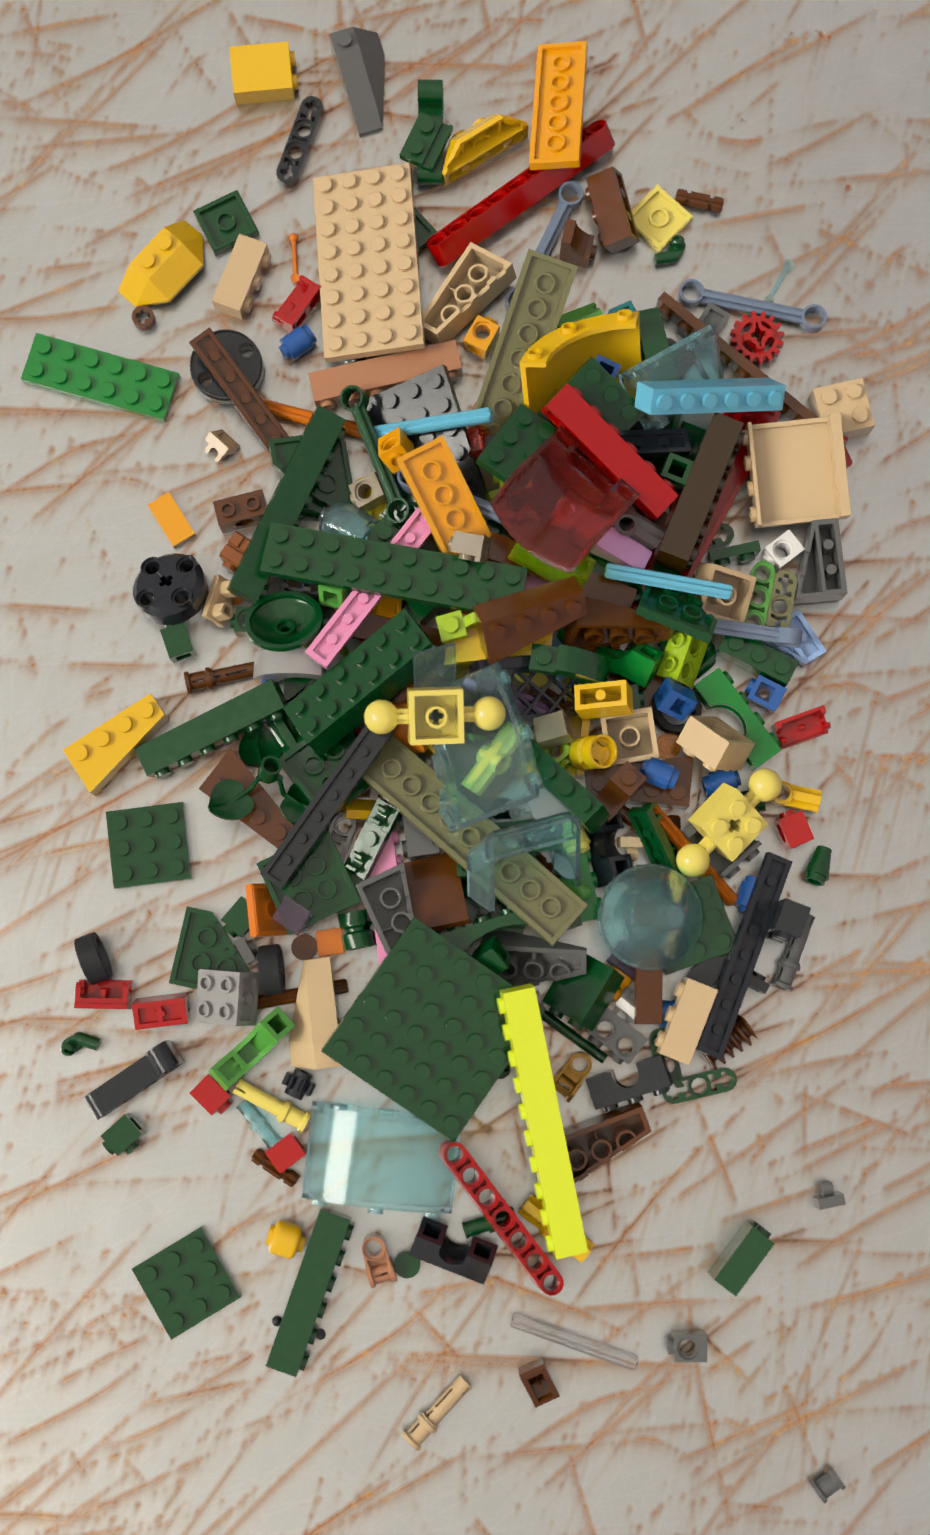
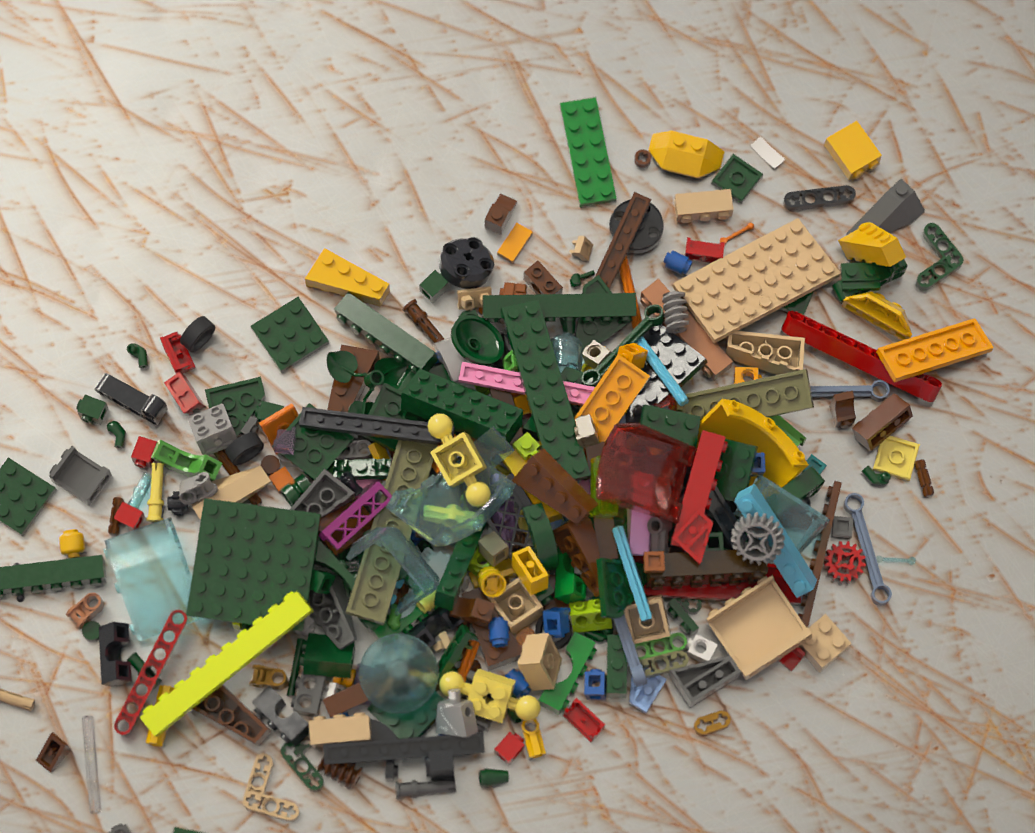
camera: 60 degrees right, 10 degrees down
none -> dark grey panel [49,446,112,506]
none -> dark green arm [107,421,126,448]
none -> light grey piece [179,472,218,505]
none -> tan beam [243,753,300,822]
none -> magenta fence [318,481,394,550]
none -> black pin [339,472,363,497]
none -> light grey torso [435,689,478,737]
none -> reddish brown arch [484,193,517,235]
none -> dark green hand [570,270,595,287]
none -> dark orange plate [643,551,665,573]
none -> light grey piece [662,291,689,333]
none -> red wing [672,509,713,564]
none -> pearl gold beam [694,710,731,736]
none -> light grey gear [731,512,785,565]
none -> white sticker [751,137,785,168]
none -> yellow wedge [838,222,906,267]
none -> dark green beam [916,223,964,291]

